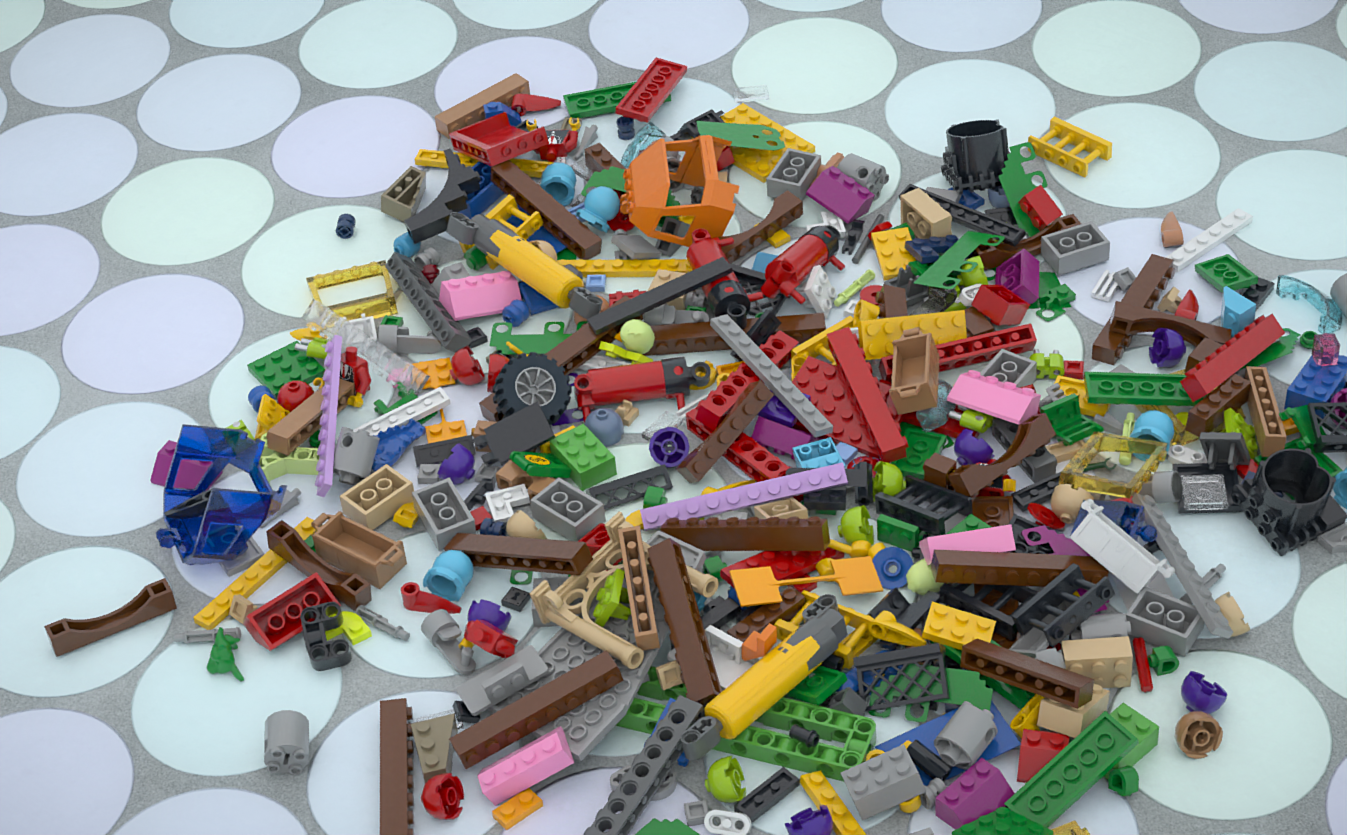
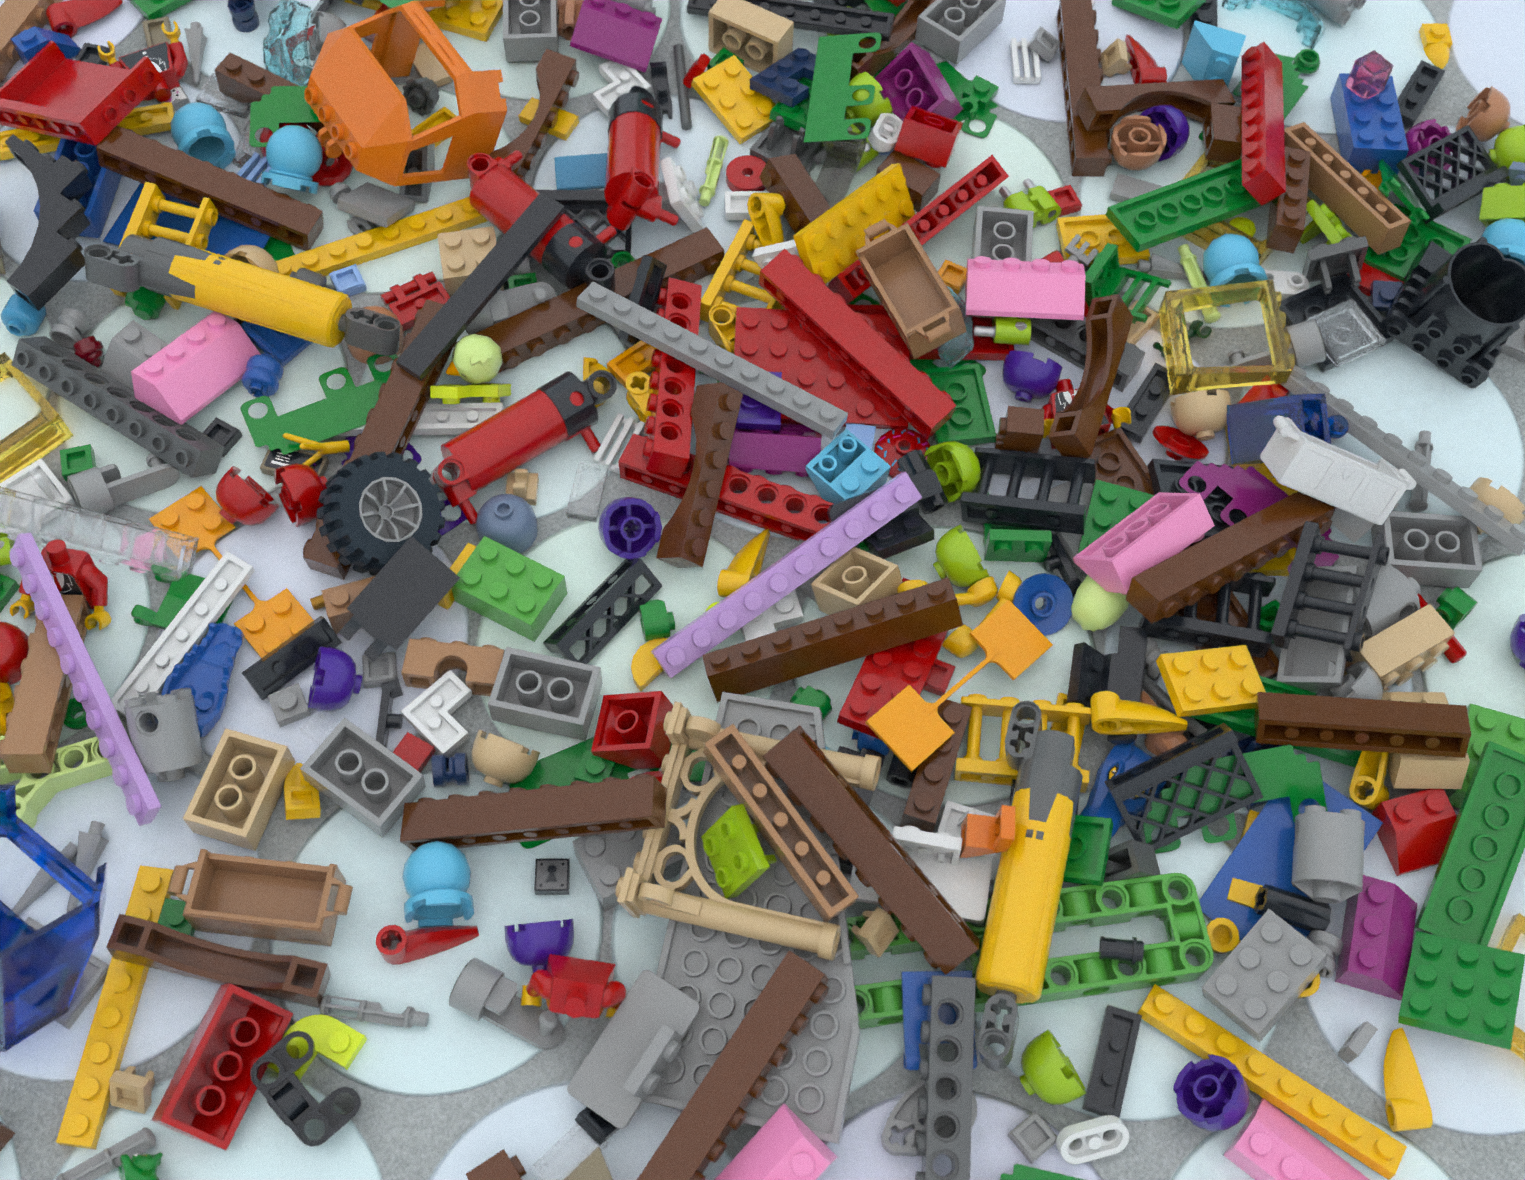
camera: 35 degrees left, 20 degrees up
green container [509,451,572,479] -> none
none -> nougat cylinder [1110,115,1167,171]

